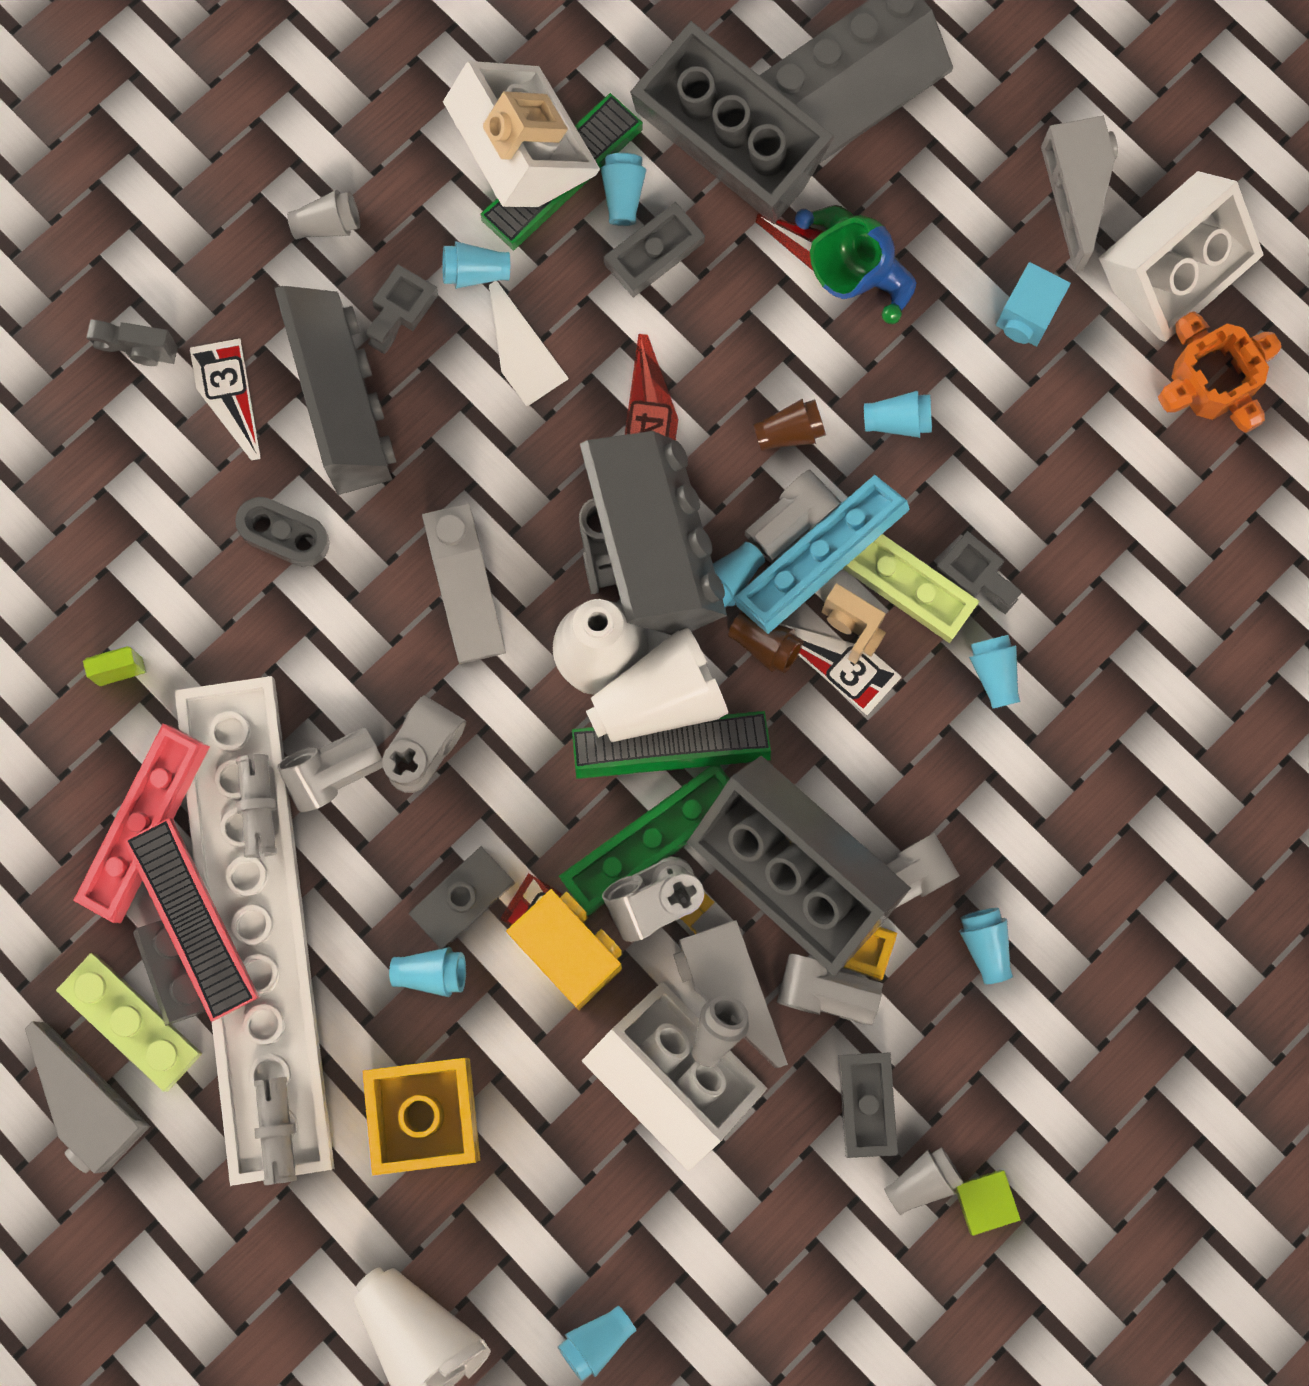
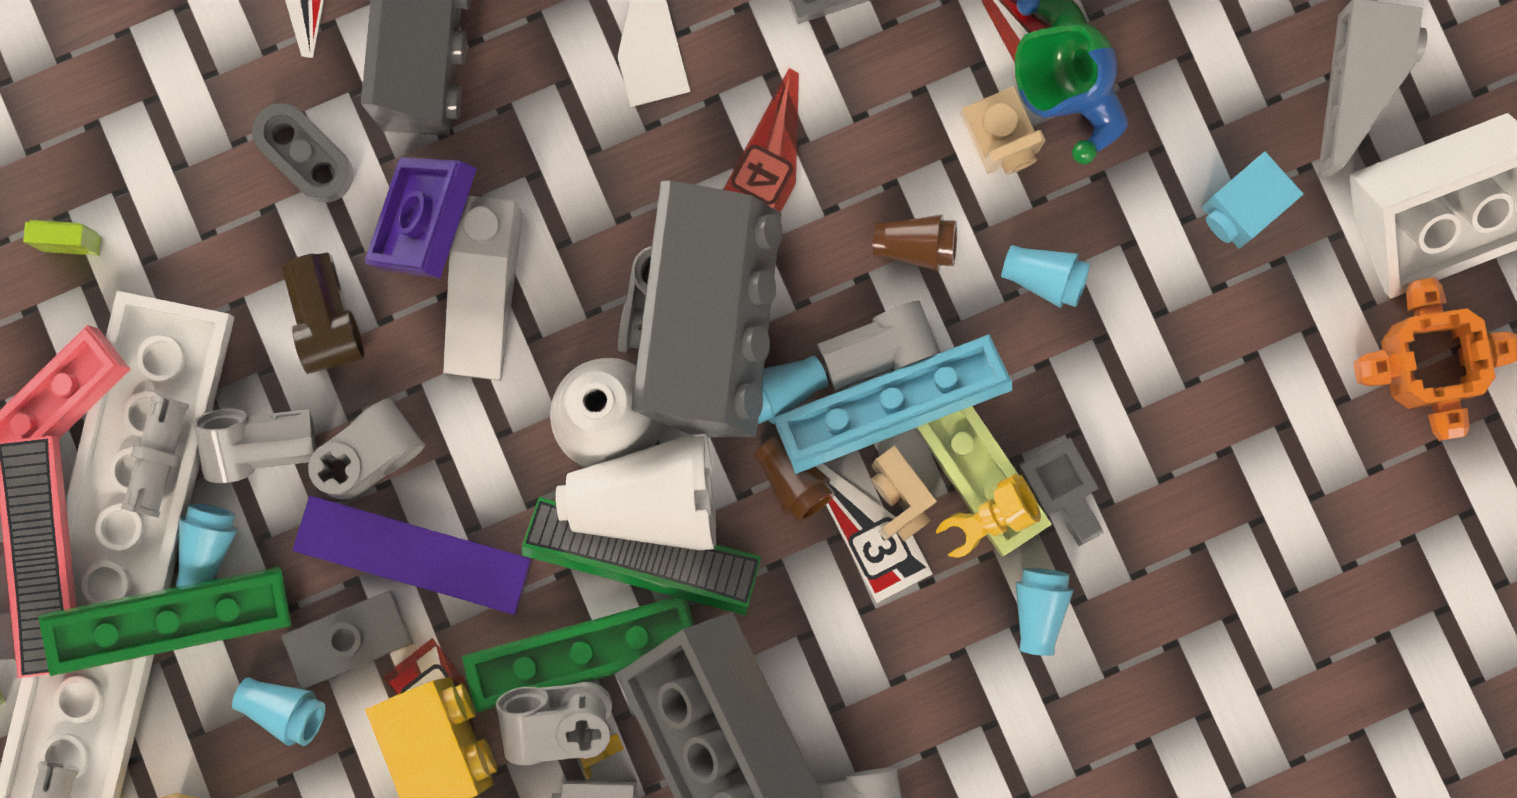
camera: 25 degrees right, 5 degrees up
none -> green tile [38,567,291,676]
none -> medium azure cone [176,503,238,587]
none -> dark brown piece [281,252,365,375]
none -> dark purple tile [292,495,533,615]
none -> dark purple tile [365,157,477,279]
none -> yellow piece [936,473,1041,558]
none -> tan bracket [960,86,1046,175]

